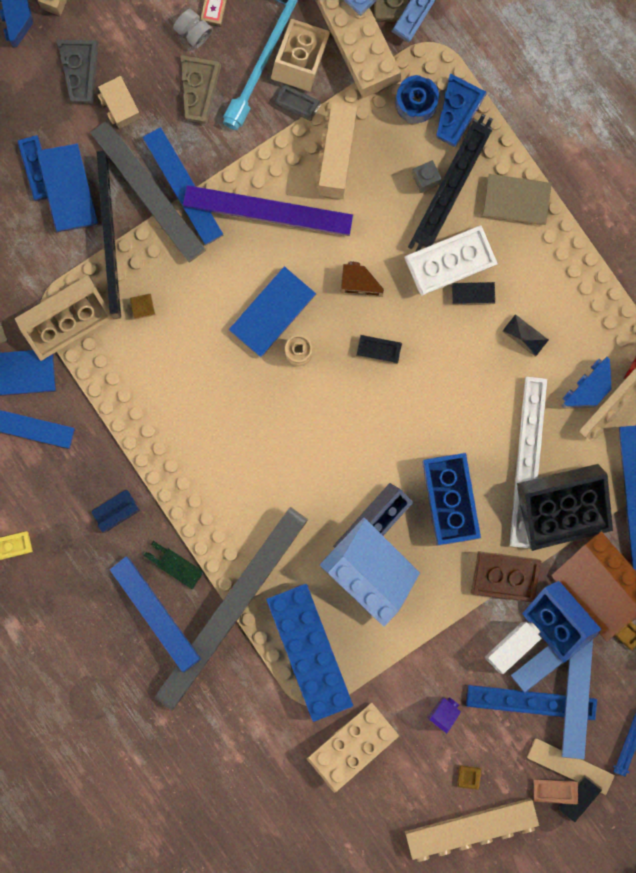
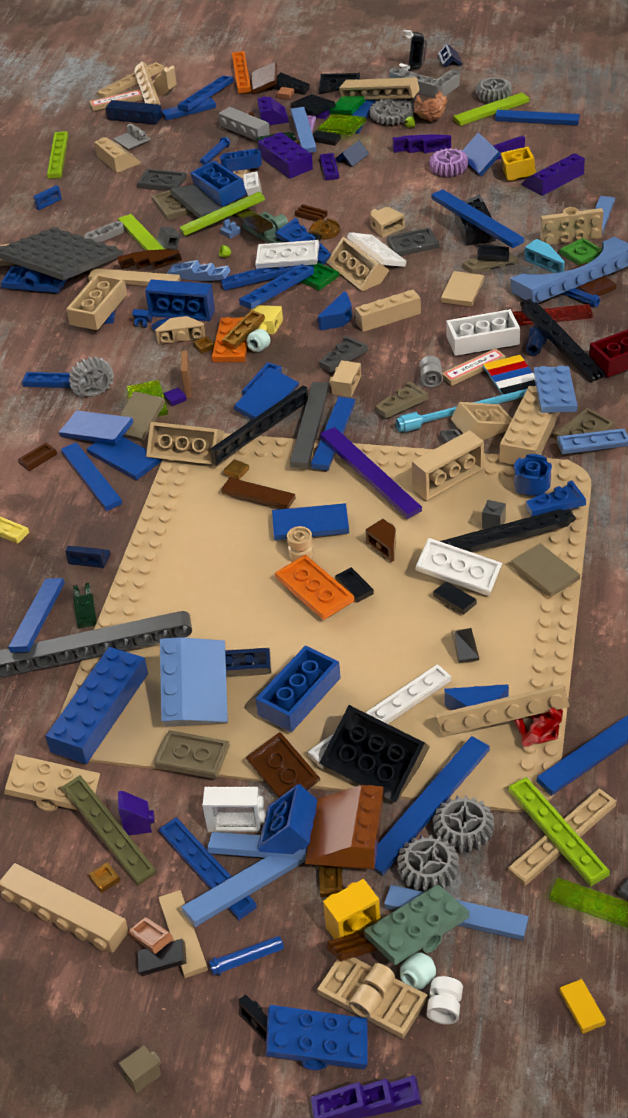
camera: 50 degrees right, 40 degrees down
none -> olive tile [62,775,157,886]
none -> dark tan tile [154,730,230,779]
none -> reddish brown tile [221,477,296,509]
none -> orange plate [275,554,354,620]

